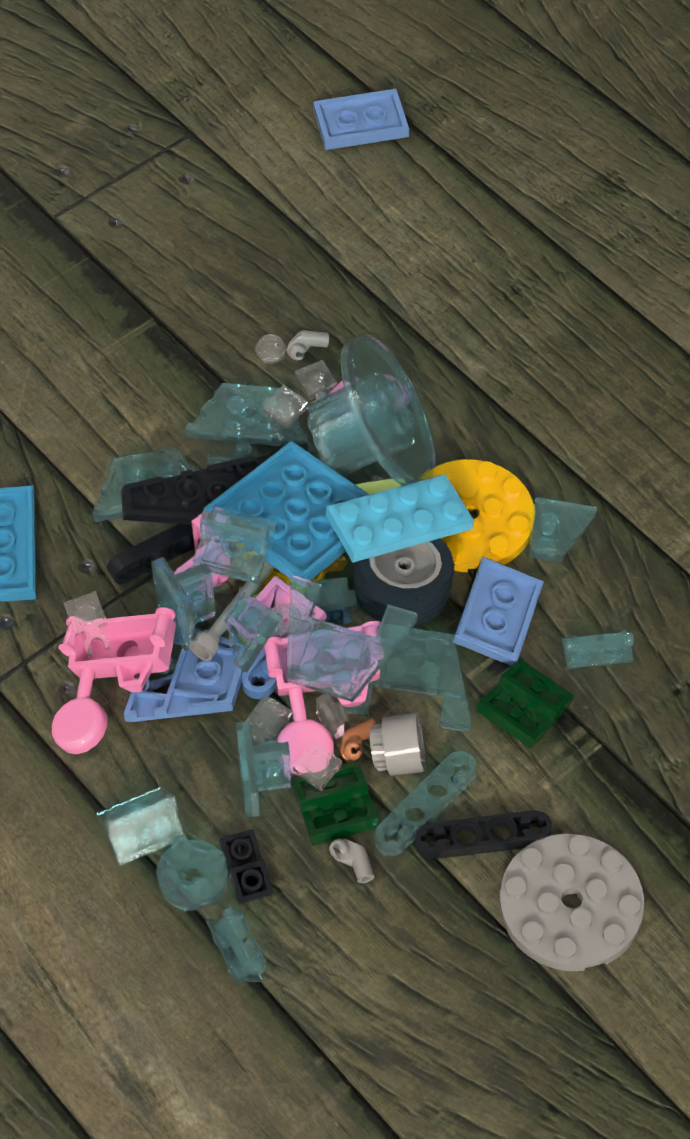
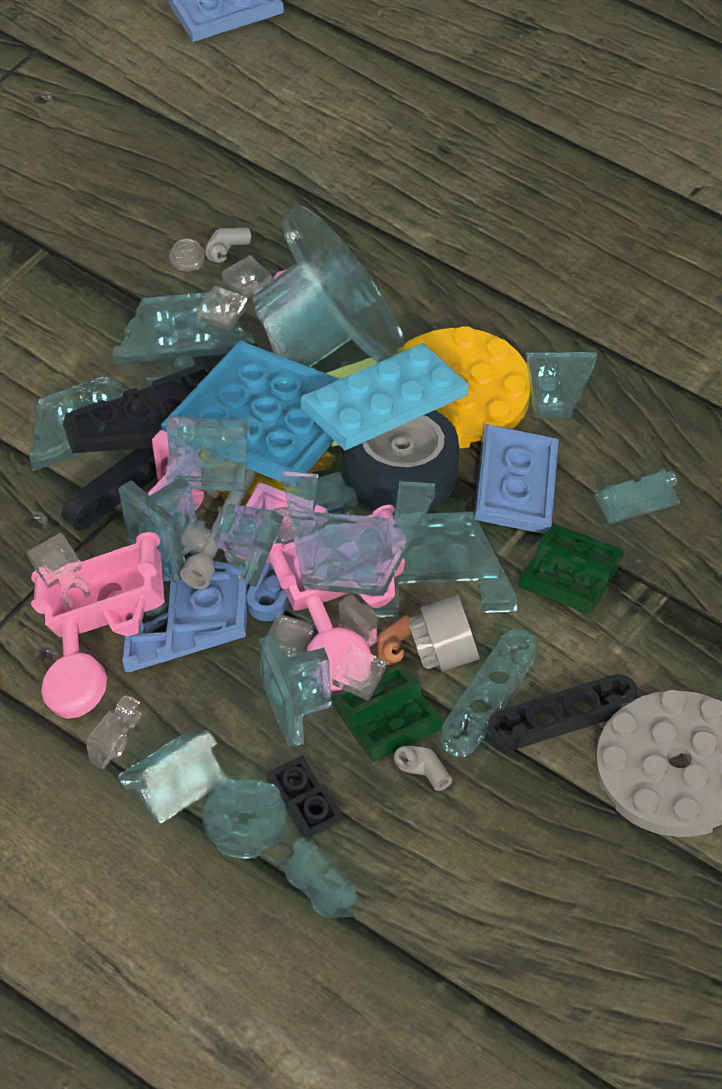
camera: 10 degrees left, 5 degrees down
none -> clear plate [86,695,142,769]
none -> clear plate [177,519,212,555]

